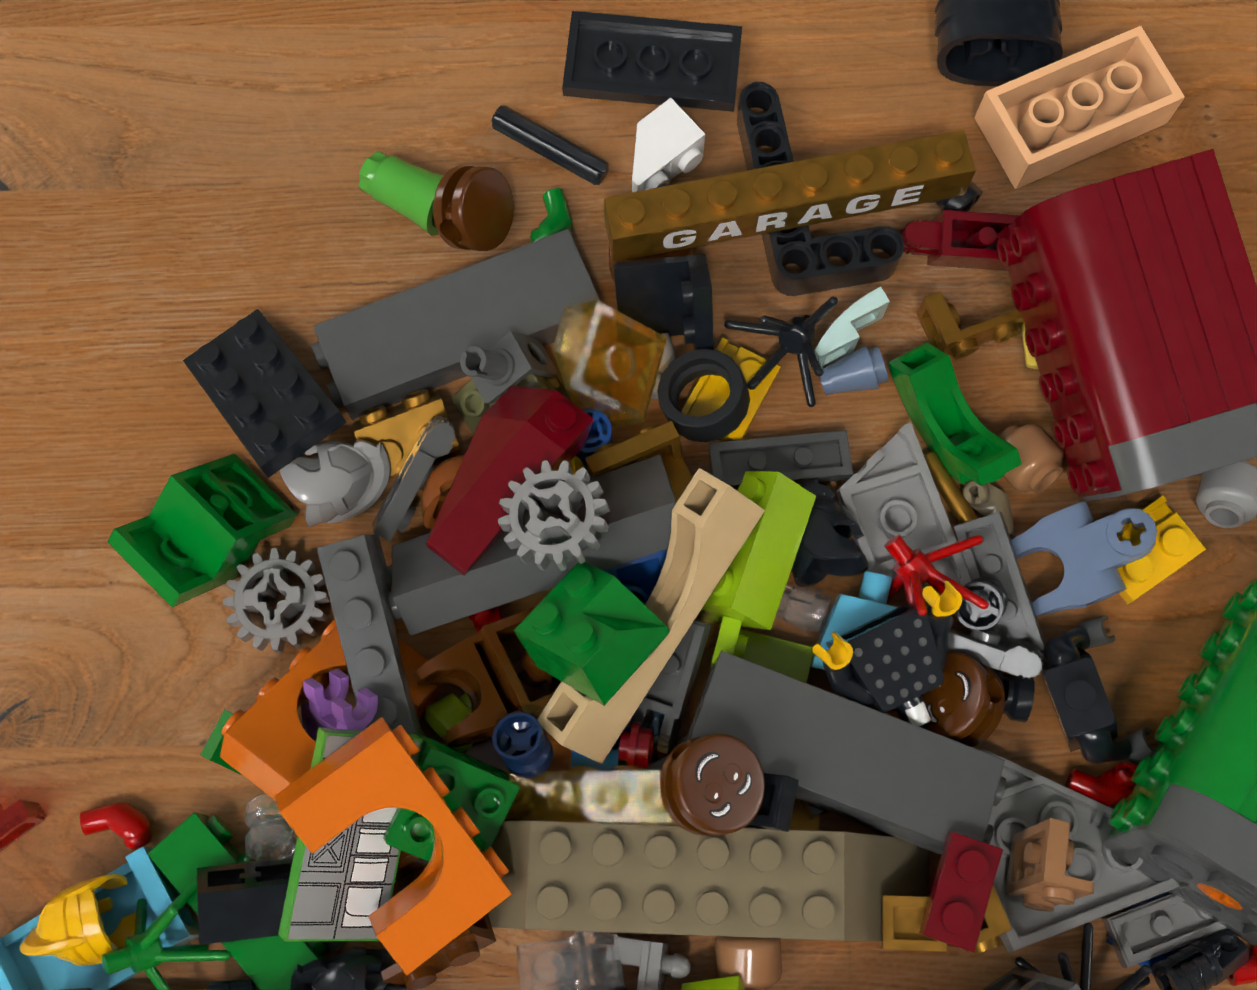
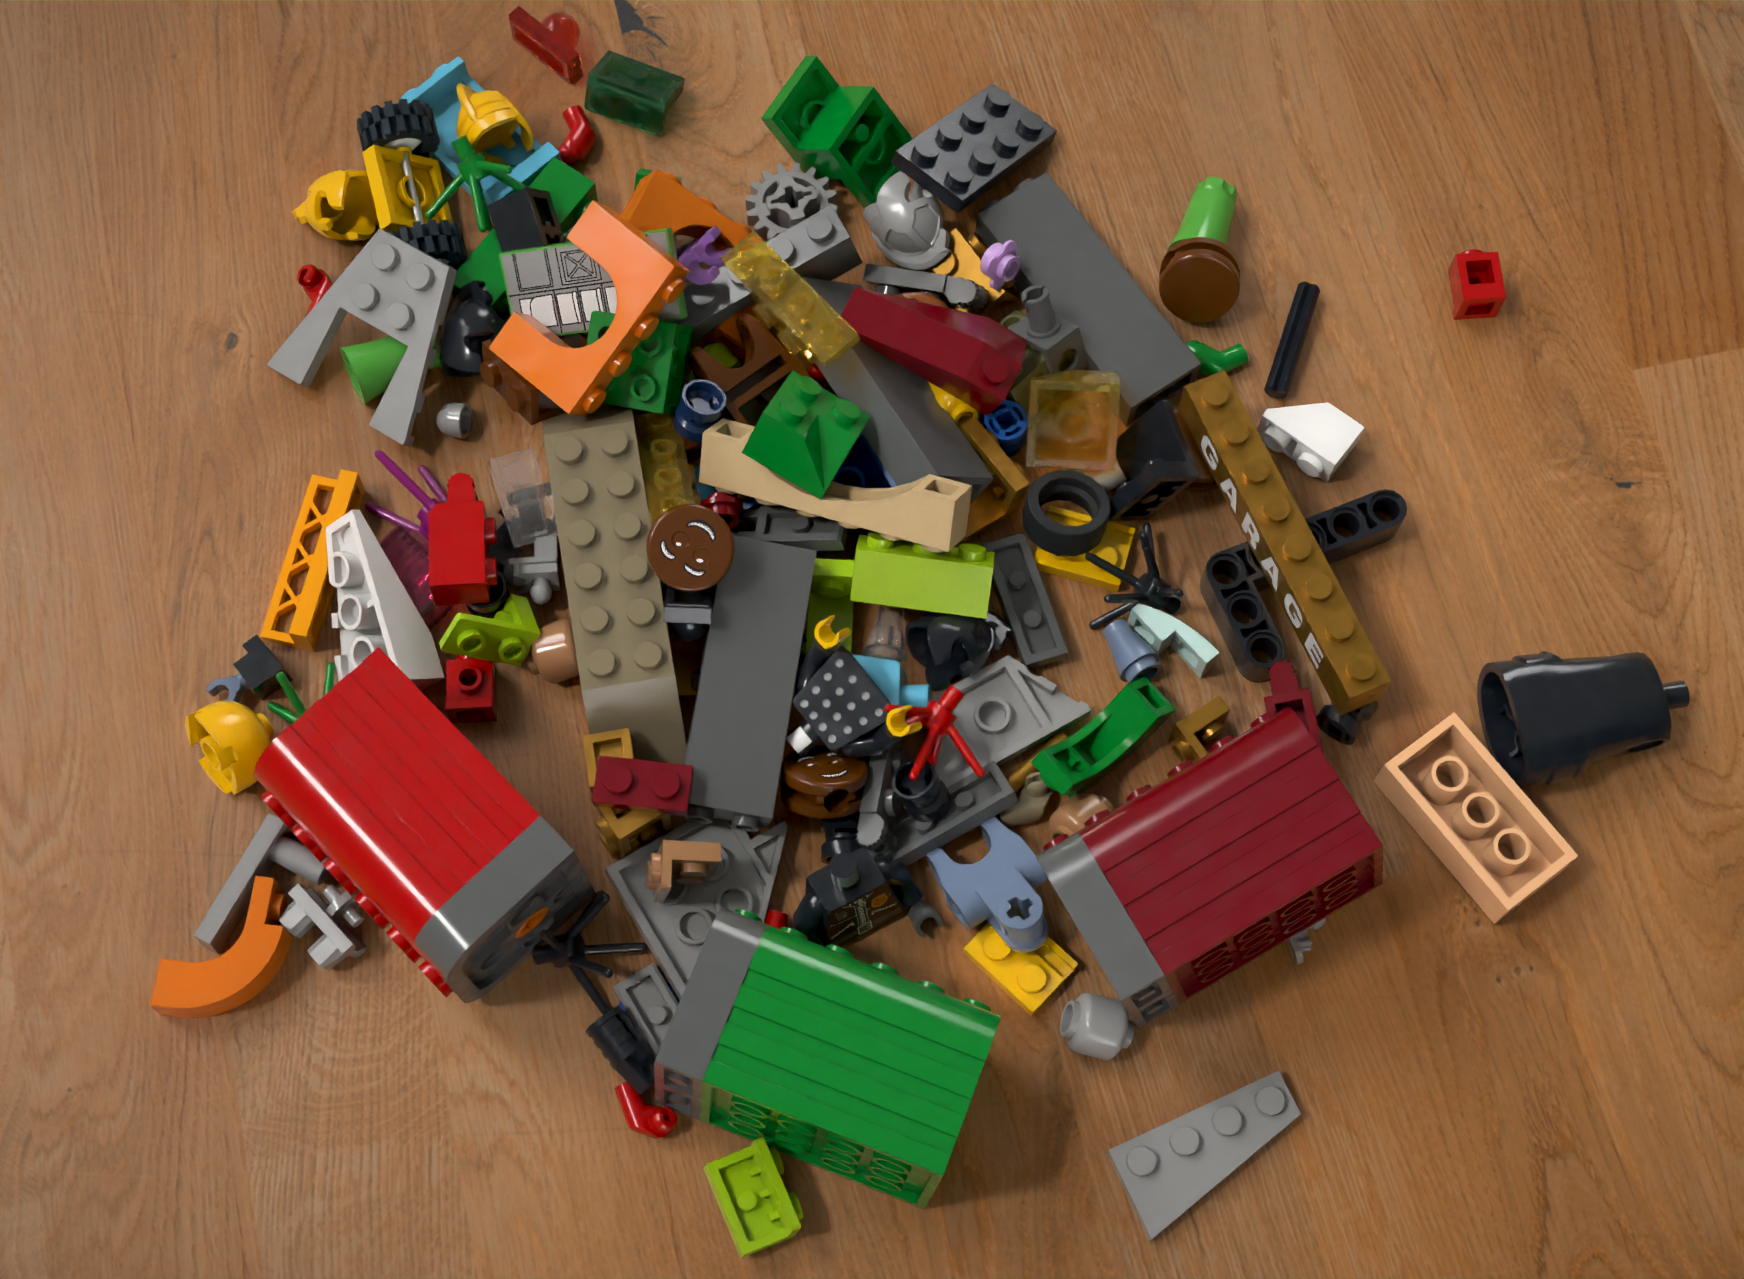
camera: 75 degrees right, 5 degrees down
light grey gear [498,460,610,571] -> none
black plate [562,11,742,112] -> none
none -> clear green bracket [584,50,685,136]
none -> clear yellow bracket [721,232,860,366]
none -> lavender plate [980,240,1021,290]

